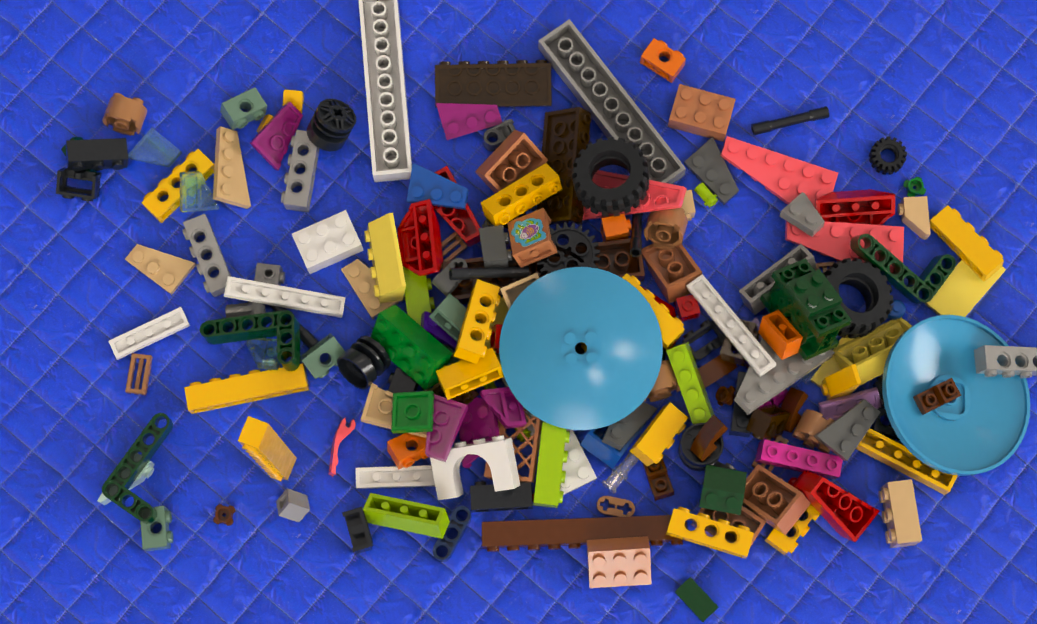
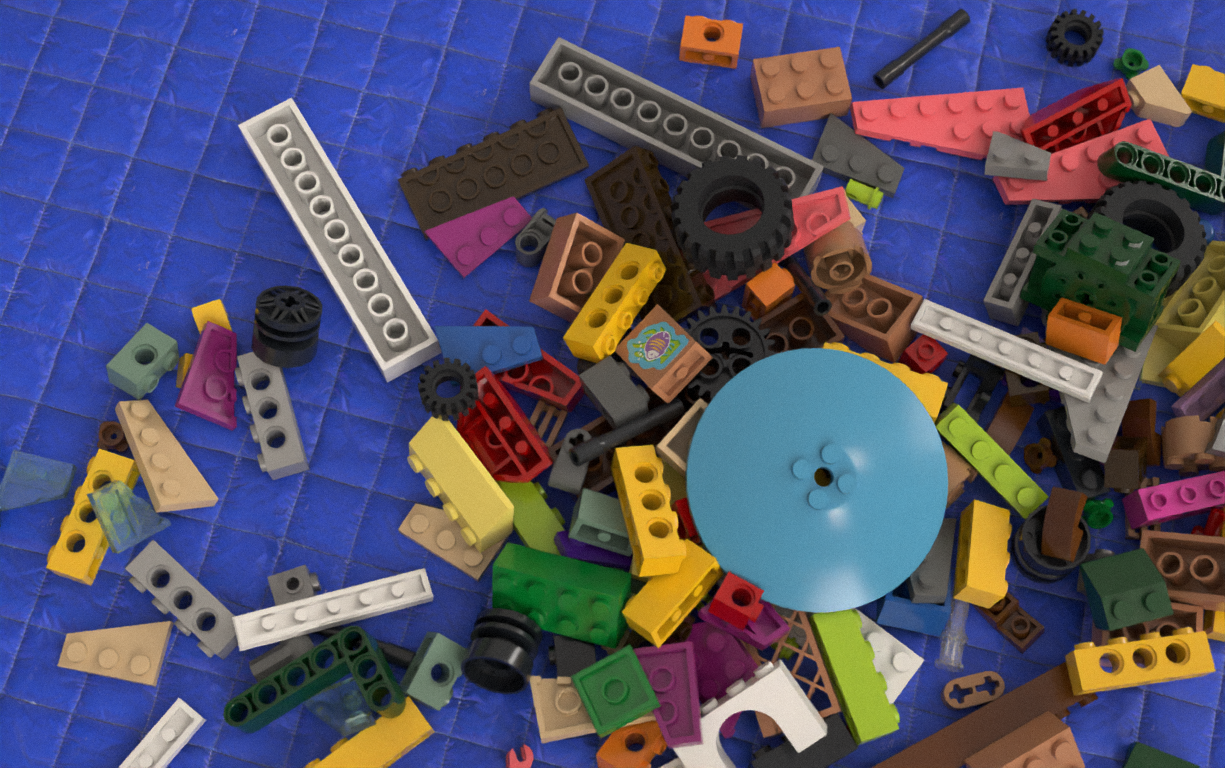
camera: 30 degrees left, 5 degrees down
white brick [292,210,364,274] -> none
none -> reddish brown plate [97,421,129,452]
none -> black tyre [418,358,479,421]
none -> red brick [708,572,764,631]
none -> green plate [1082,498,1114,529]

